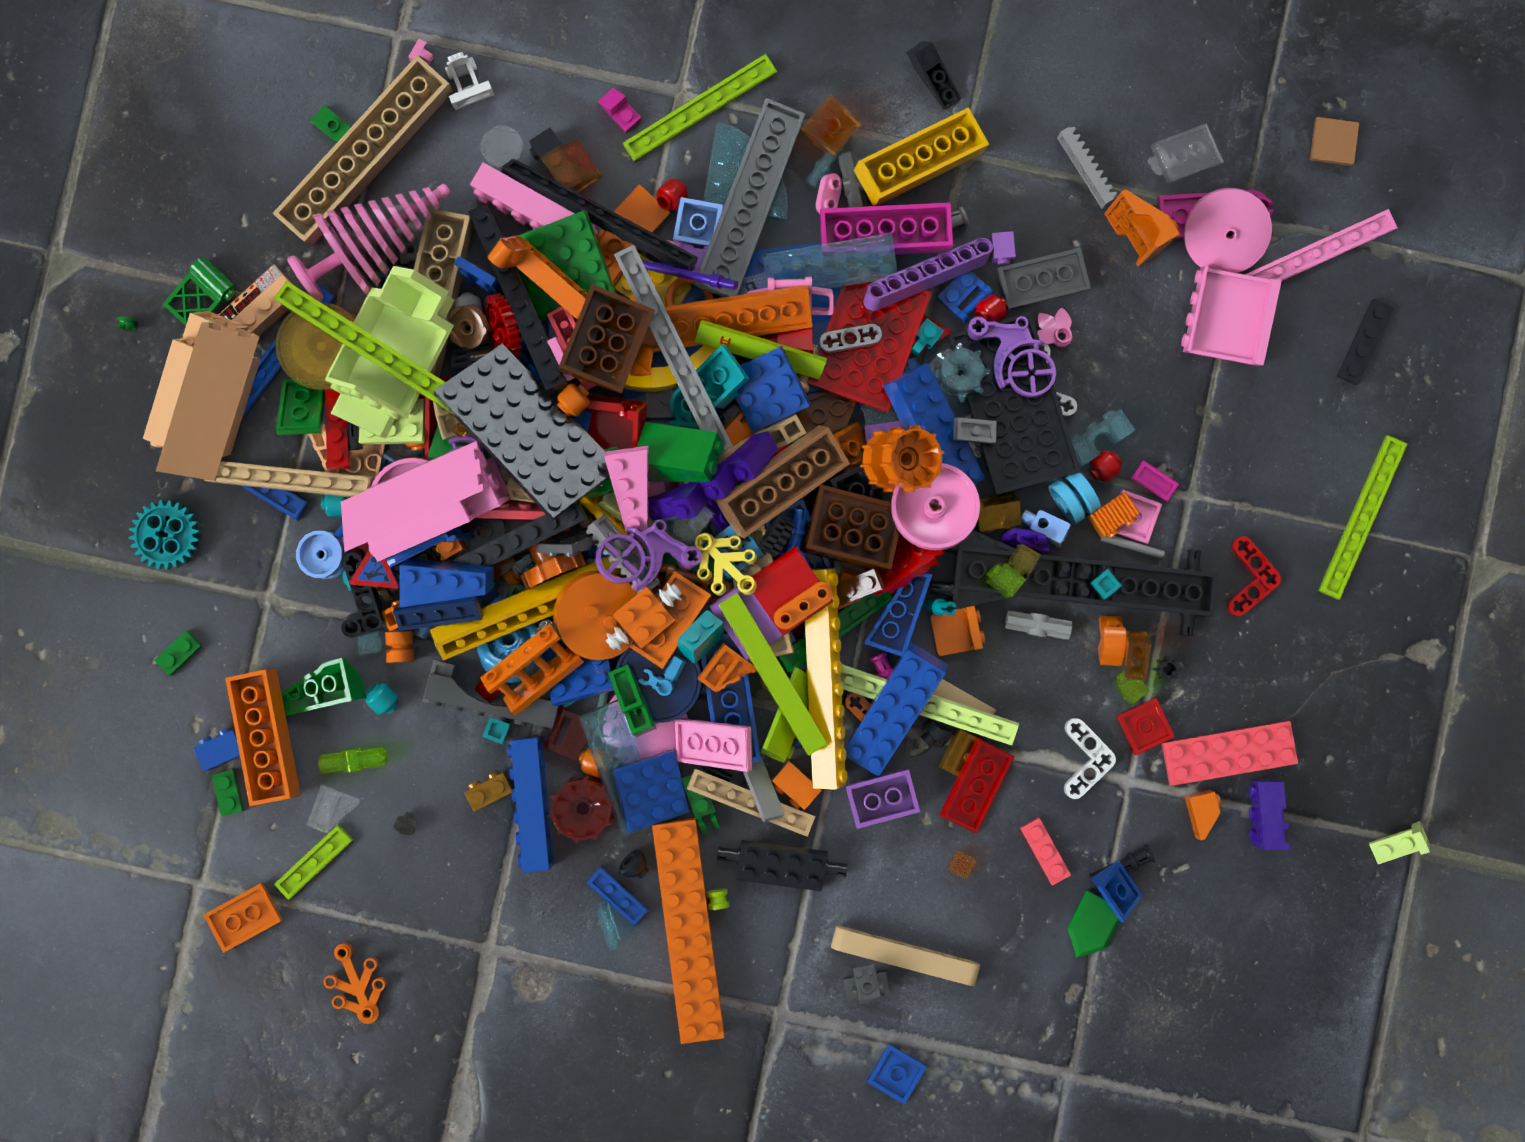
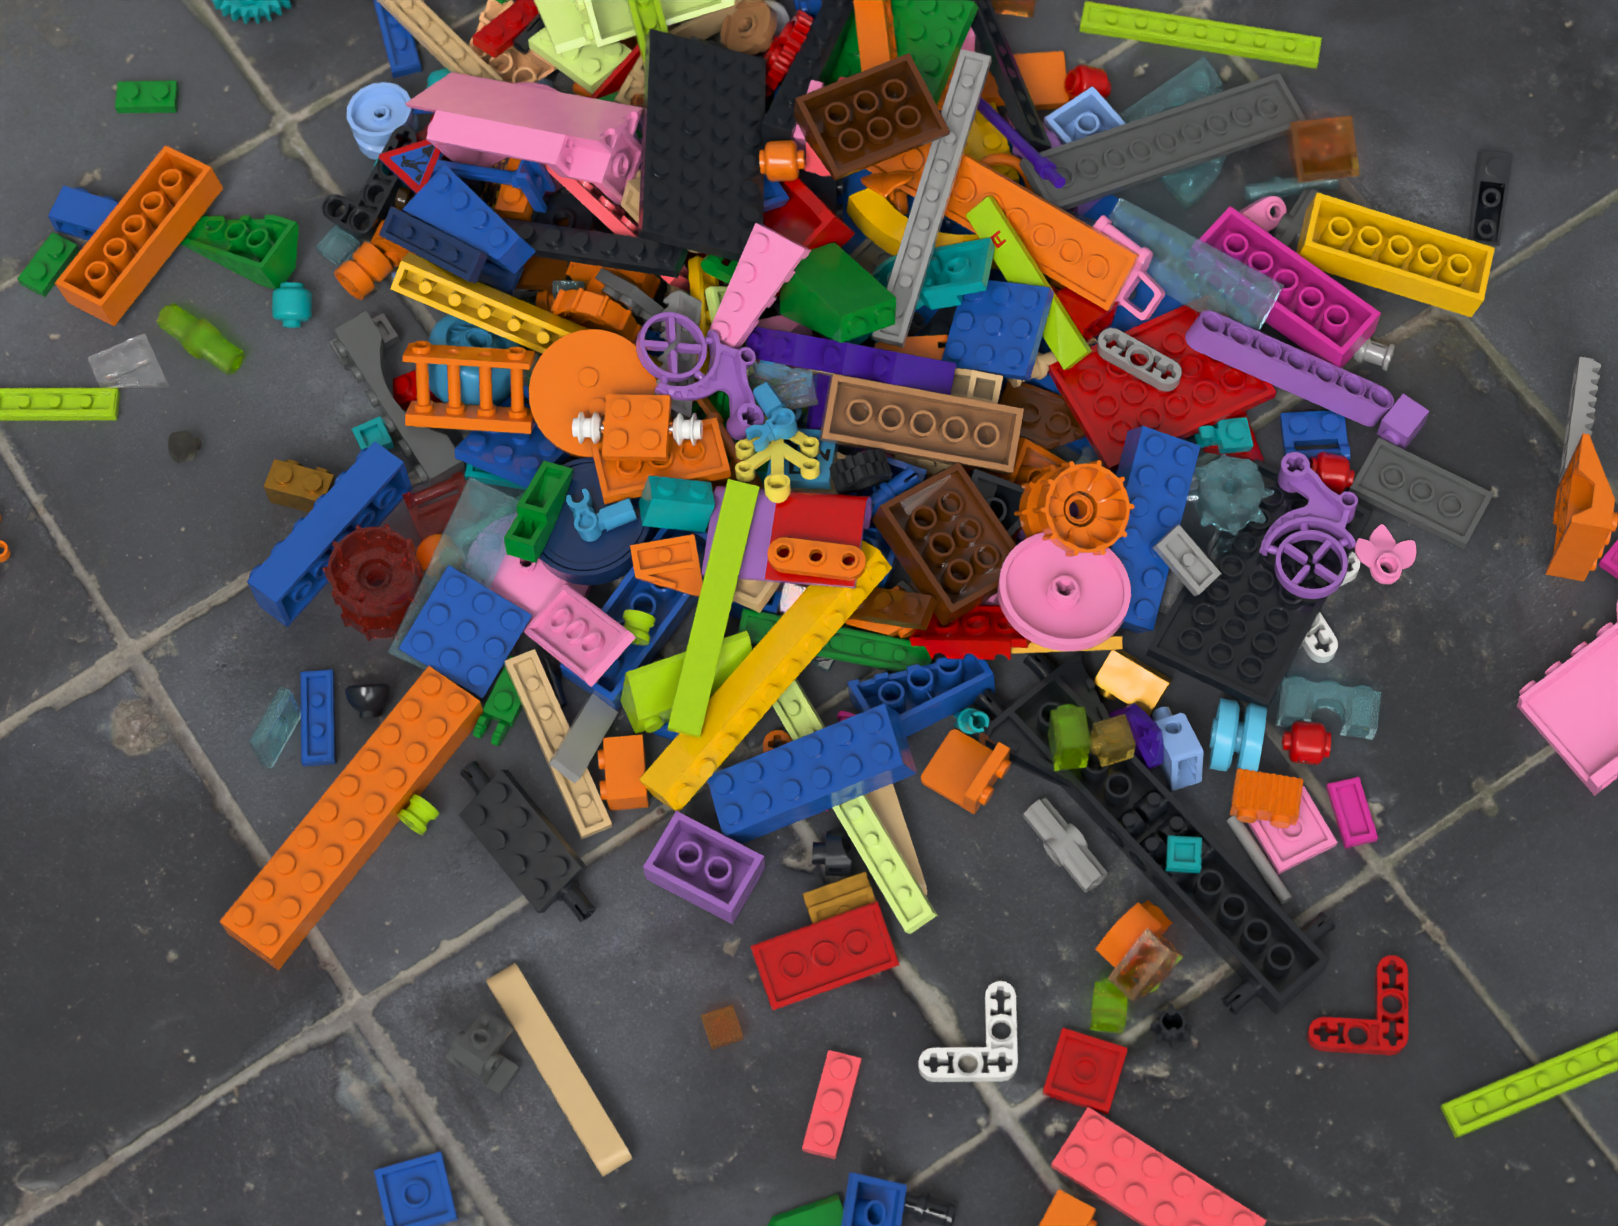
camera: 50 degrees right, 20 degrees down
none -> lime wheel [623,609,656,646]
none -> dark azure bar [745,382,798,452]

